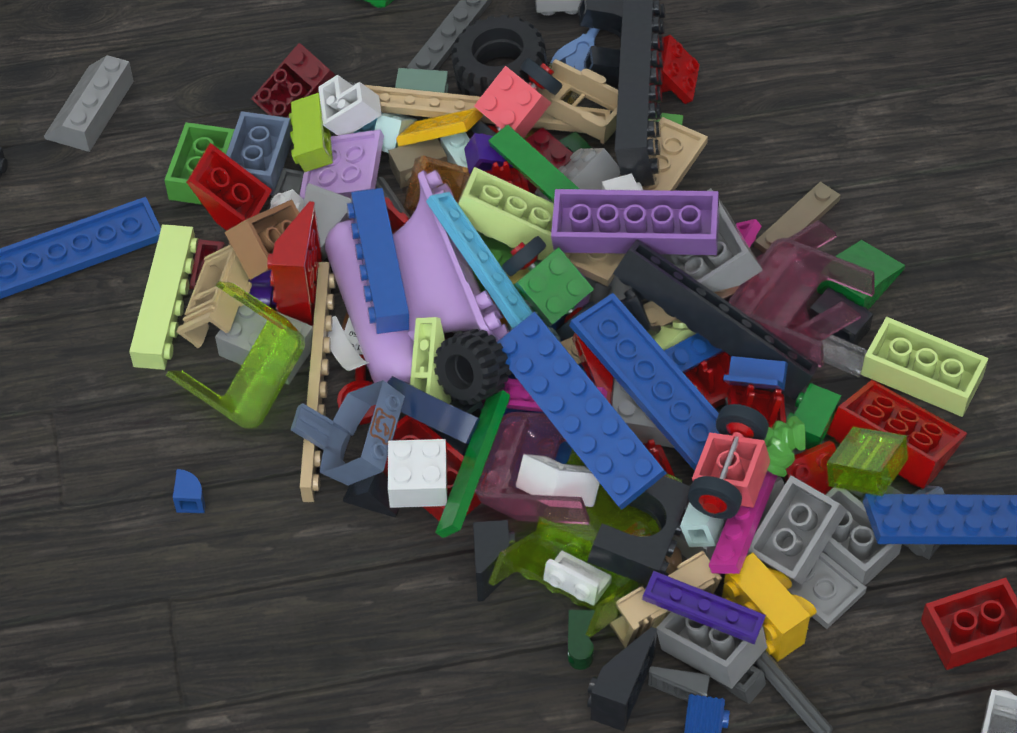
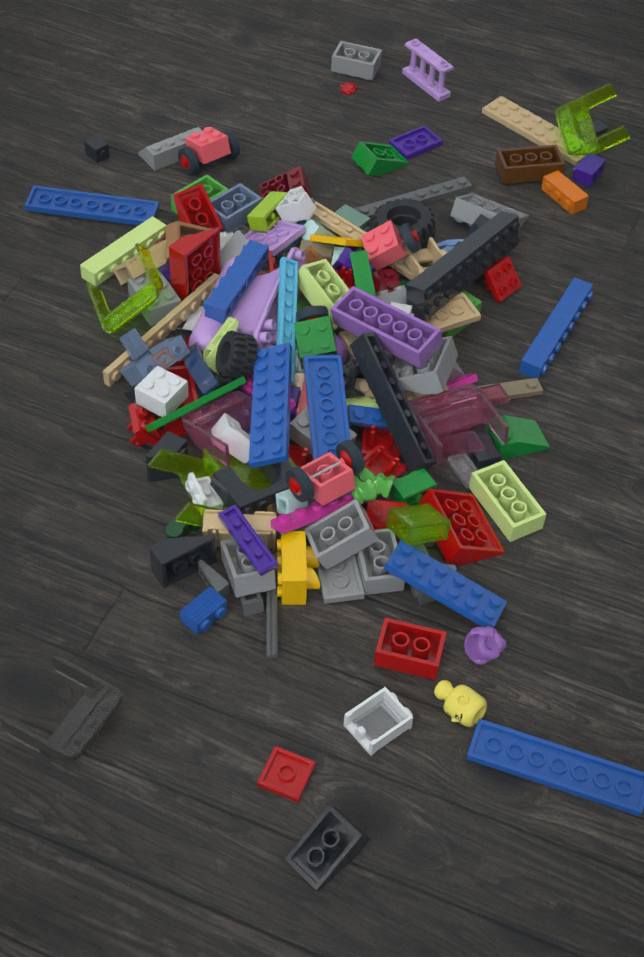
camera: 30 degrees right, 5 degrees down
blue brick [173,469,205,513] -> none
blue panel [723,356,788,391] -> none
none -> red plate [127,403,164,447]
none -> coral brick [178,127,240,176]
none -> blue brick [519,277,594,380]

